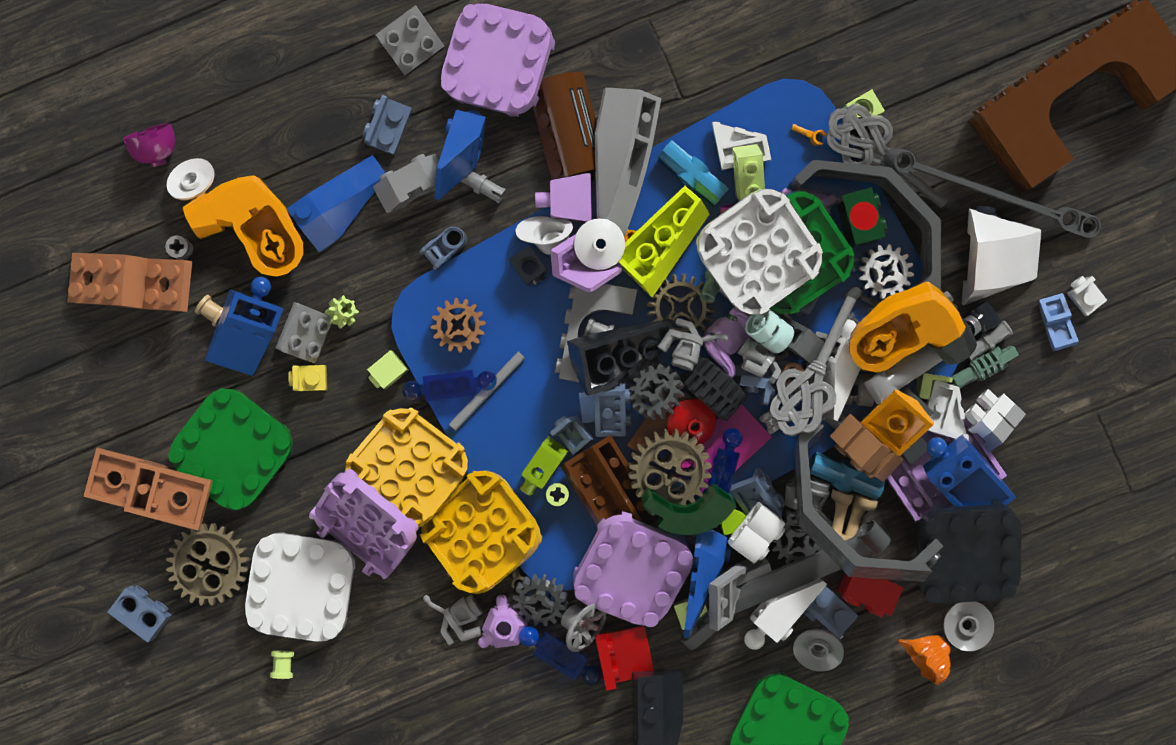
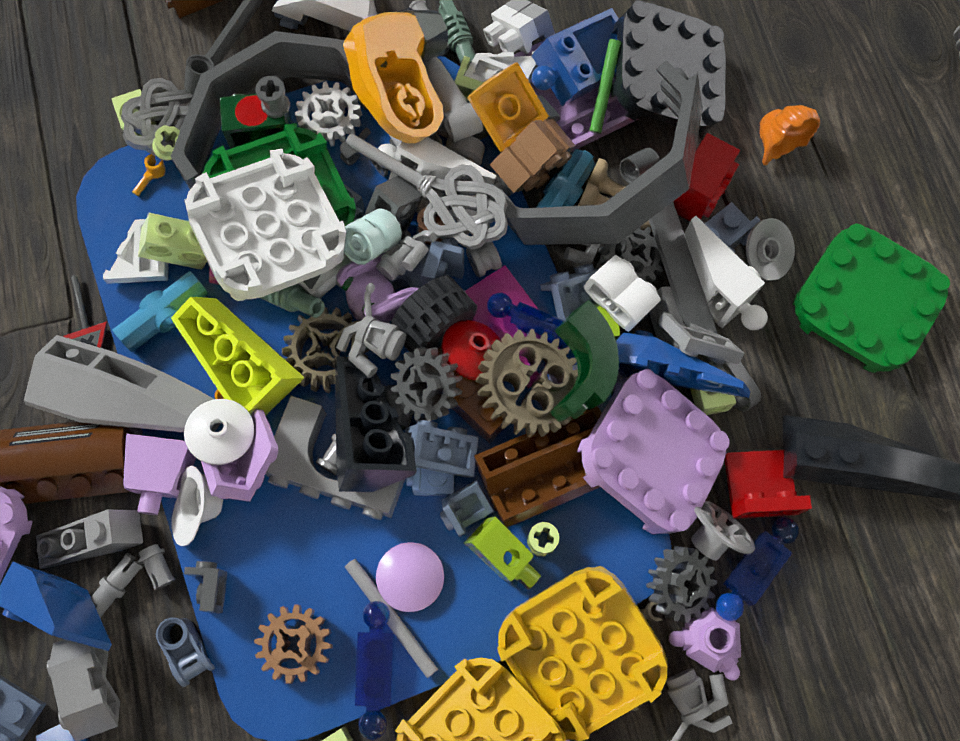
camera: 85 degrees left, 15 degrees down
black brick [509,245,547,287] -> none
light grey dish [943,602,994,651] -> none
none -> light grey slope [36,509,143,569]
none -> piece [63,275,108,348]
none -> light grey pin [138,544,175,590]
none -> yellowish green bush [152,125,180,161]
none -> dark grey bracket [184,561,227,613]
none -> dark grey bush [255,76,290,118]
none -> lavender dish [376,542,444,612]
none -> bright green bar [589,39,621,134]

